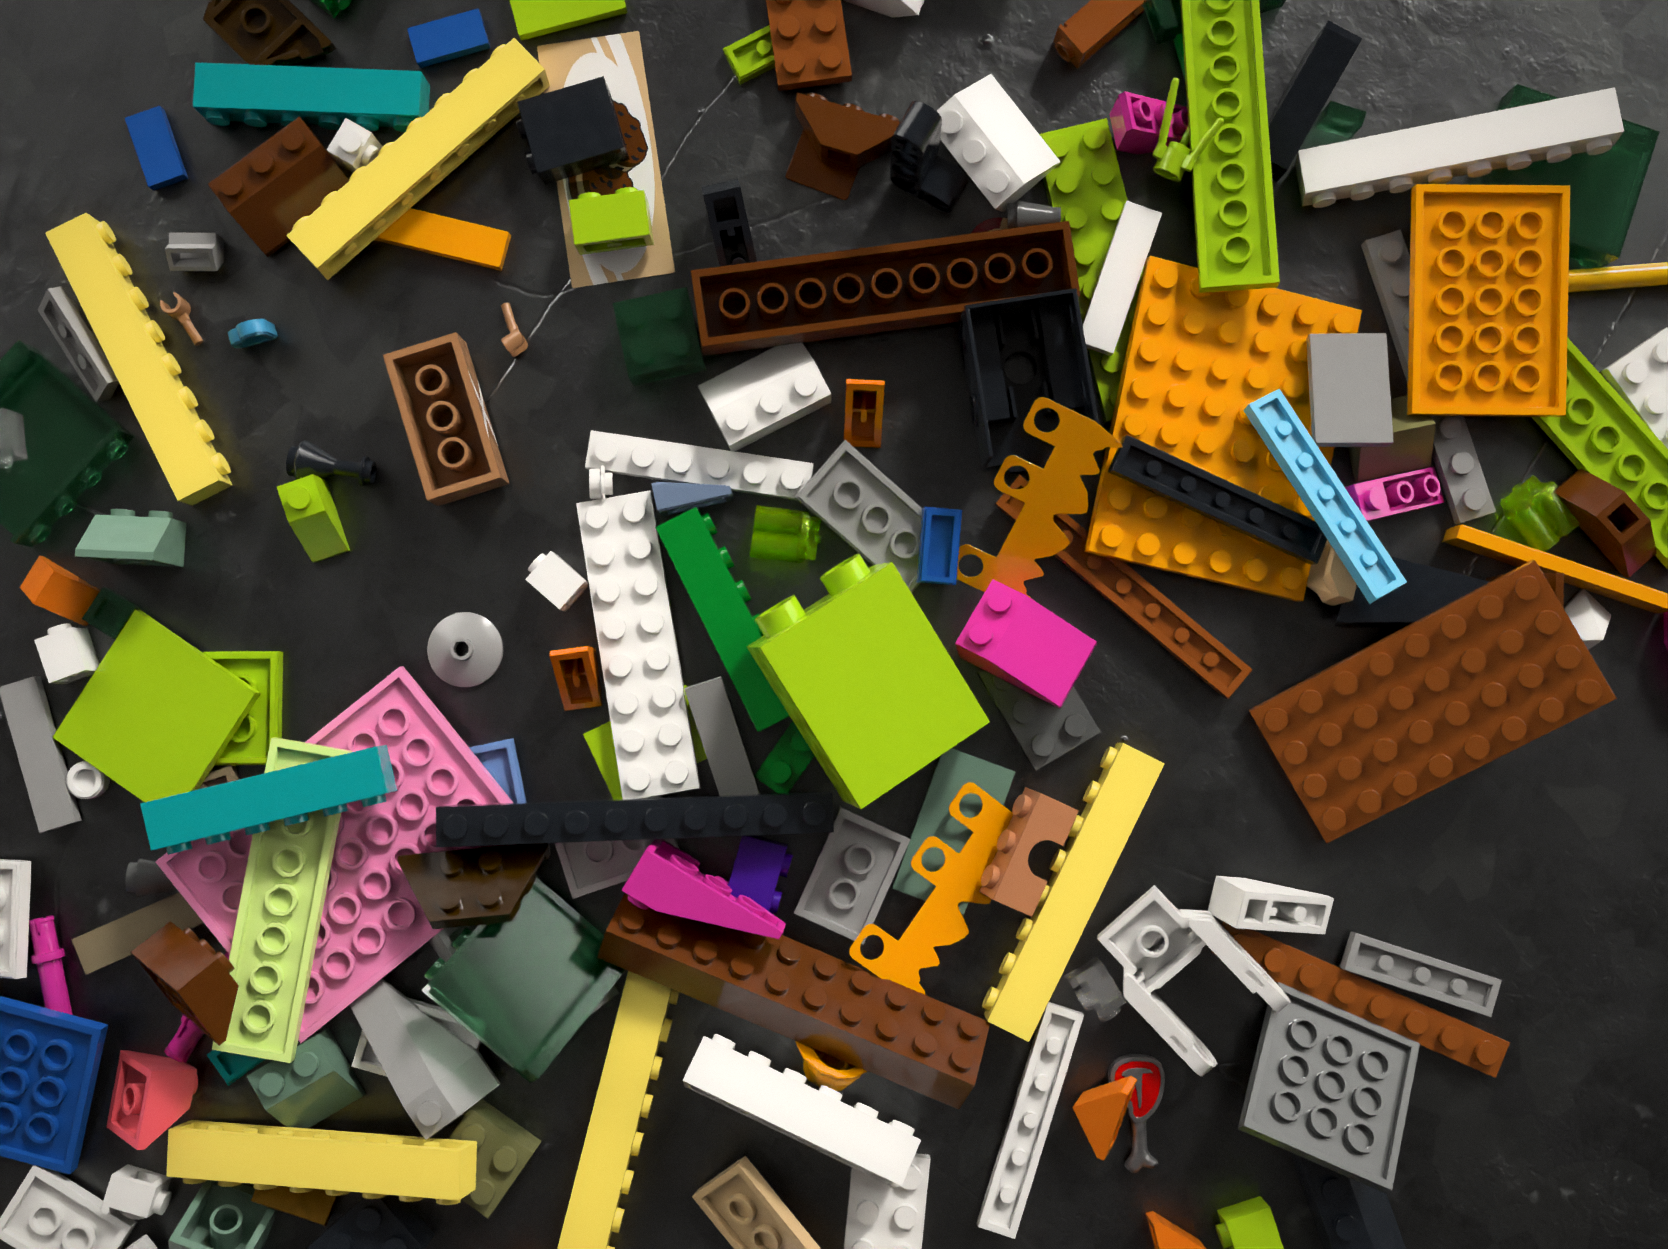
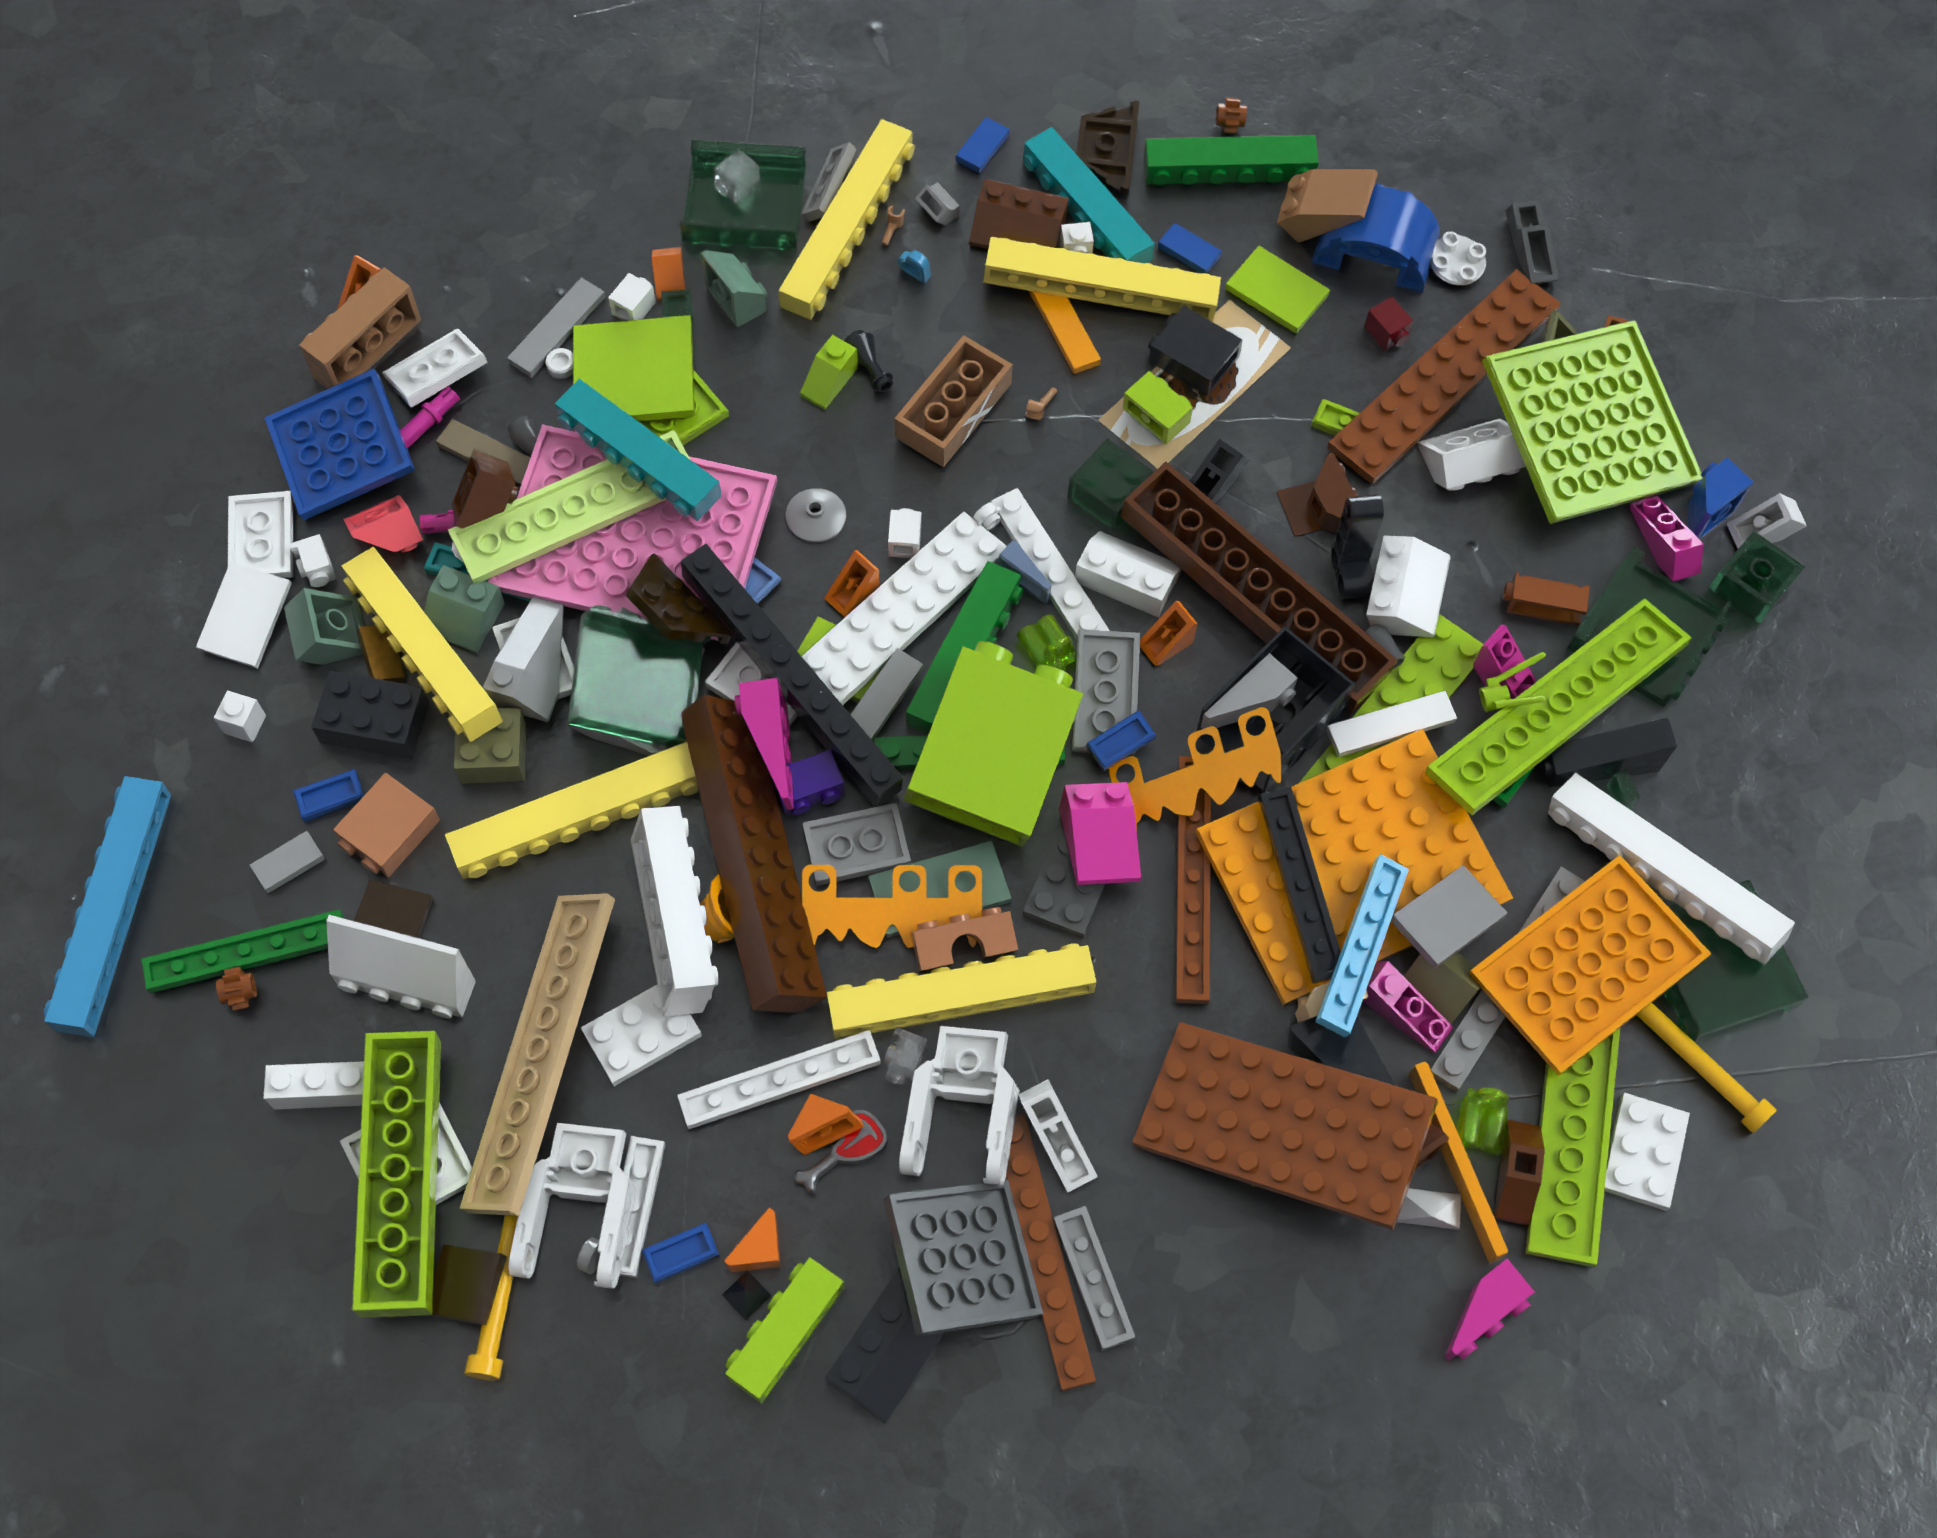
camera: 55 degrees right, 20 degrees down
none -> light grey slope [1201,653,1298,729]

